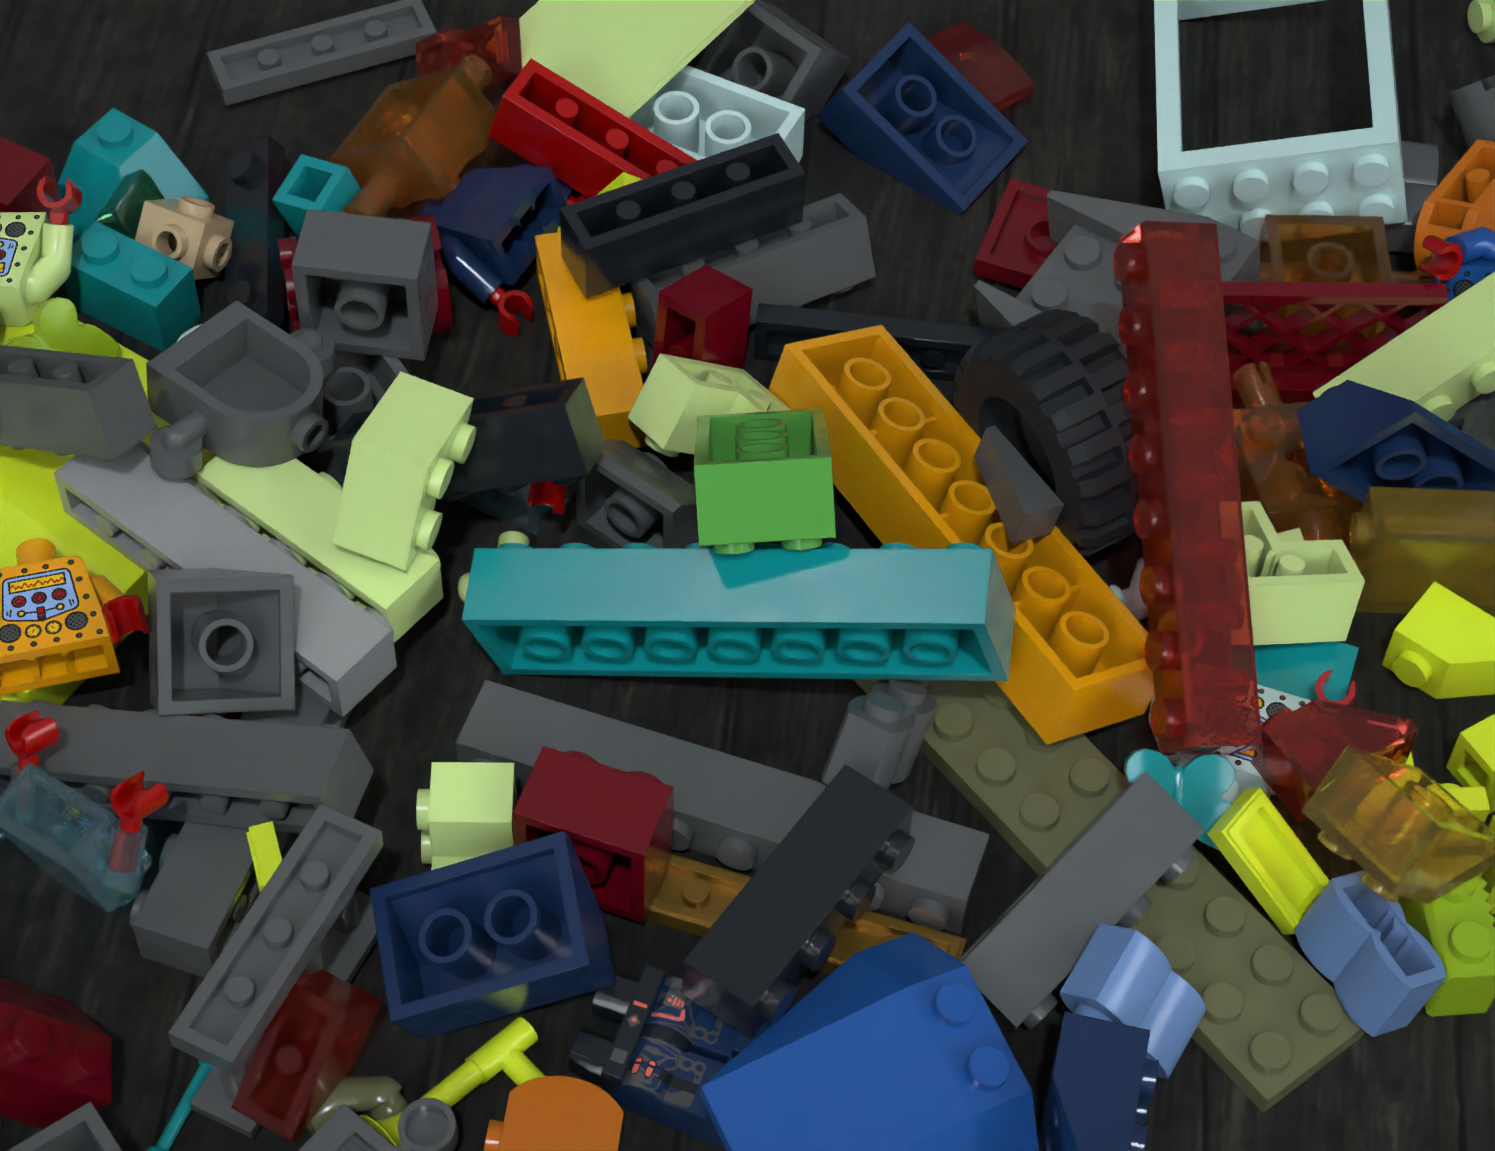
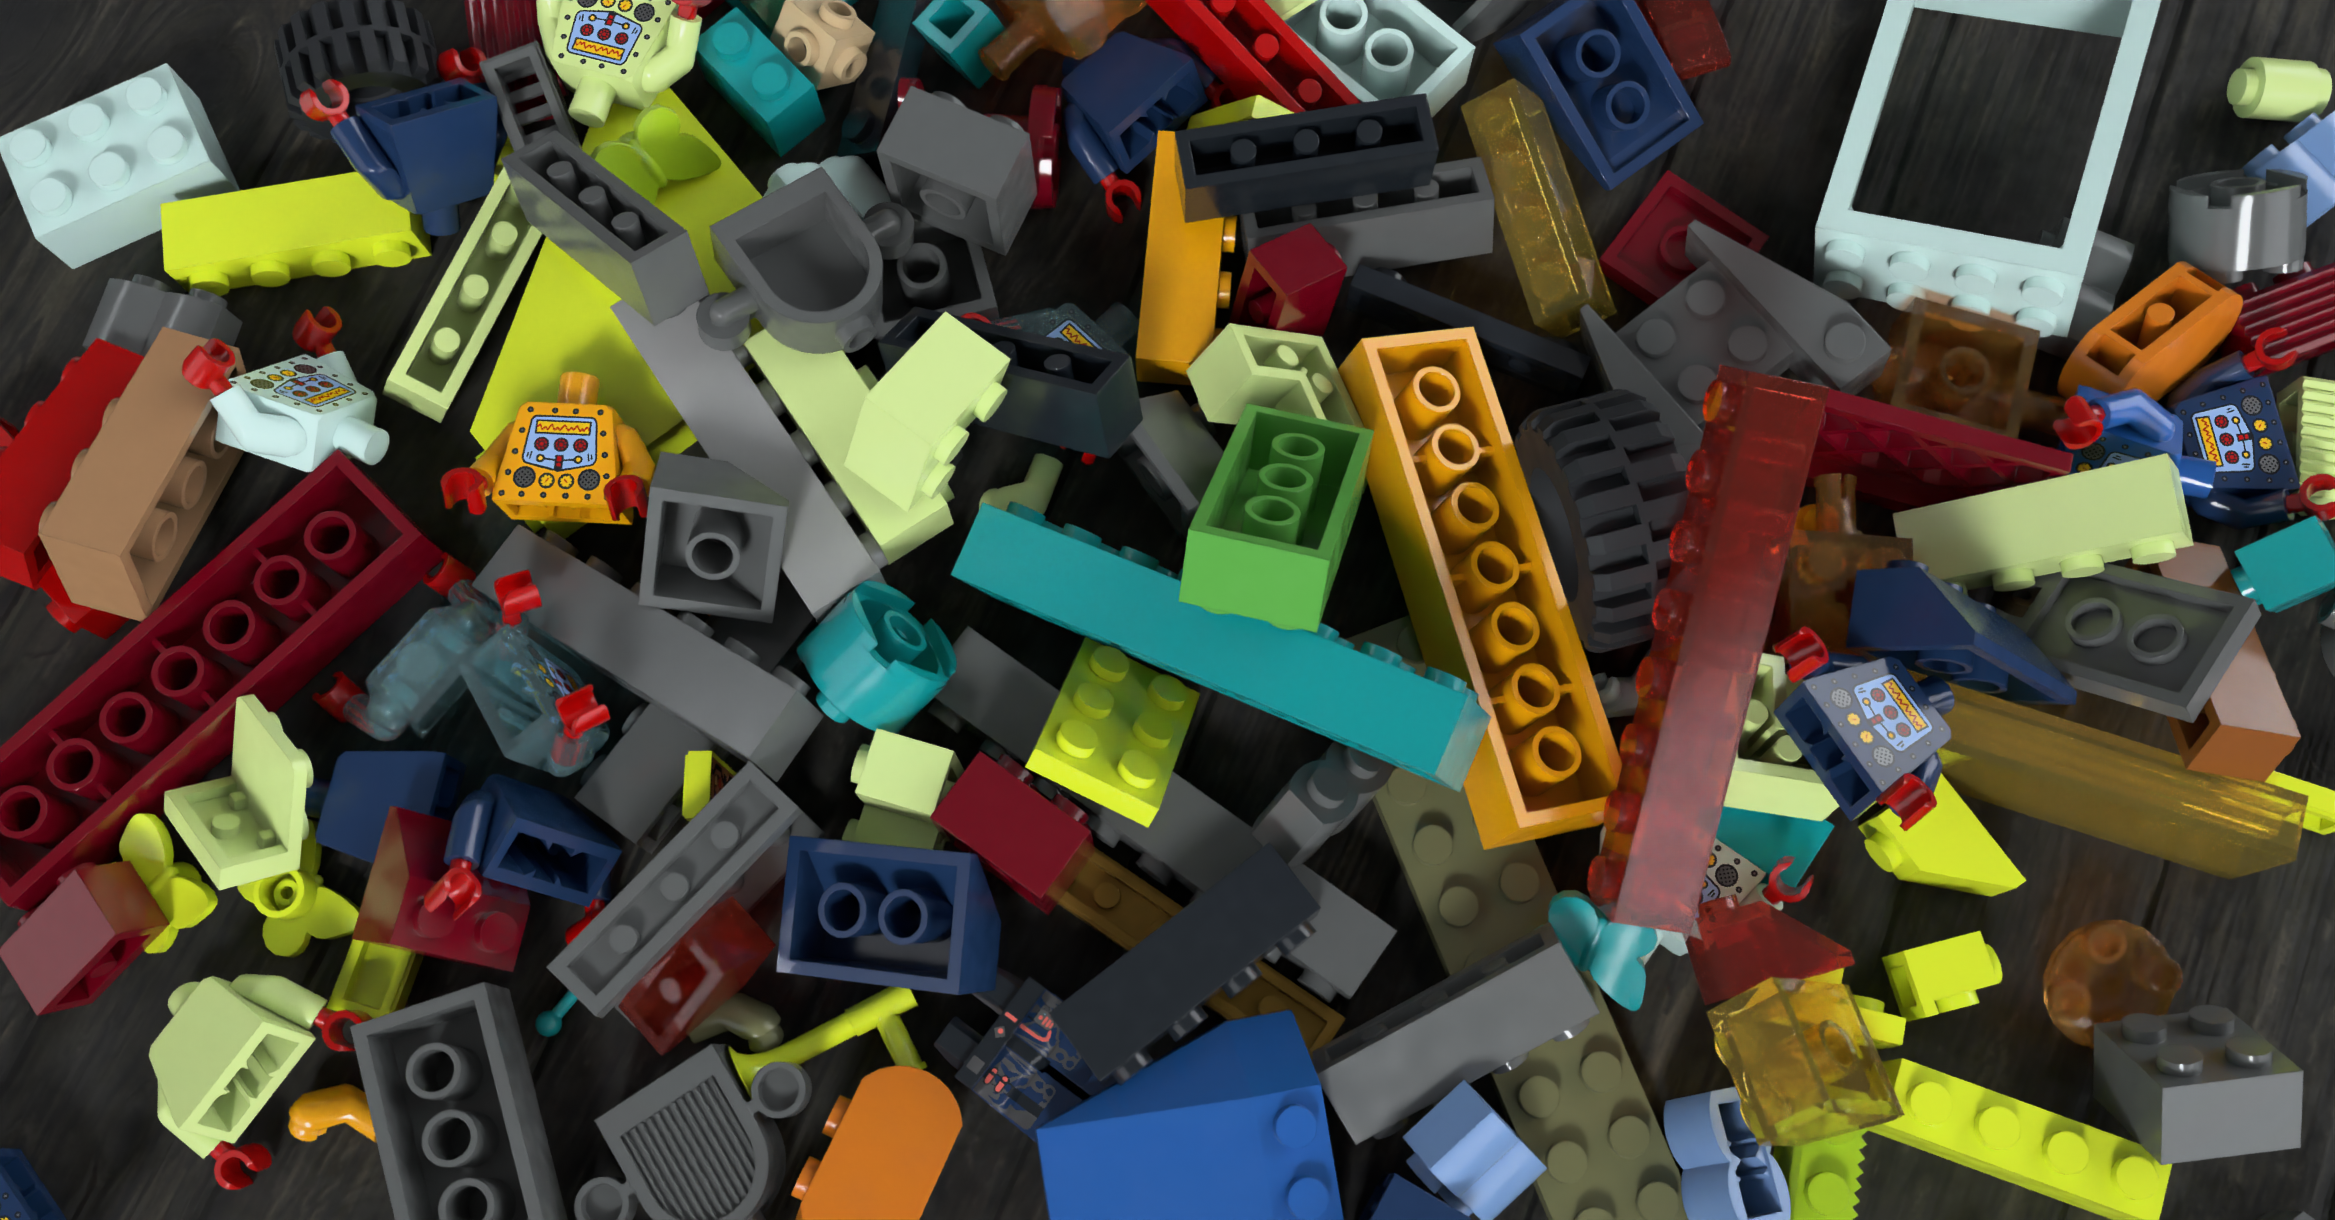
camera: 20 degrees right, 20 degrees up
dark grey piece [974,426,1064,544] -> none
neon yellow tile [1207,787,1330,935] -> none
none -> dark blue torso [424,773,622,945]
none -> teal brick [797,580,957,734]
none -> neon yellow plate [1025,637,1200,828]
none -> clear yellow brick [1460,78,1617,338]
none -> torso [1772,627,1955,831]

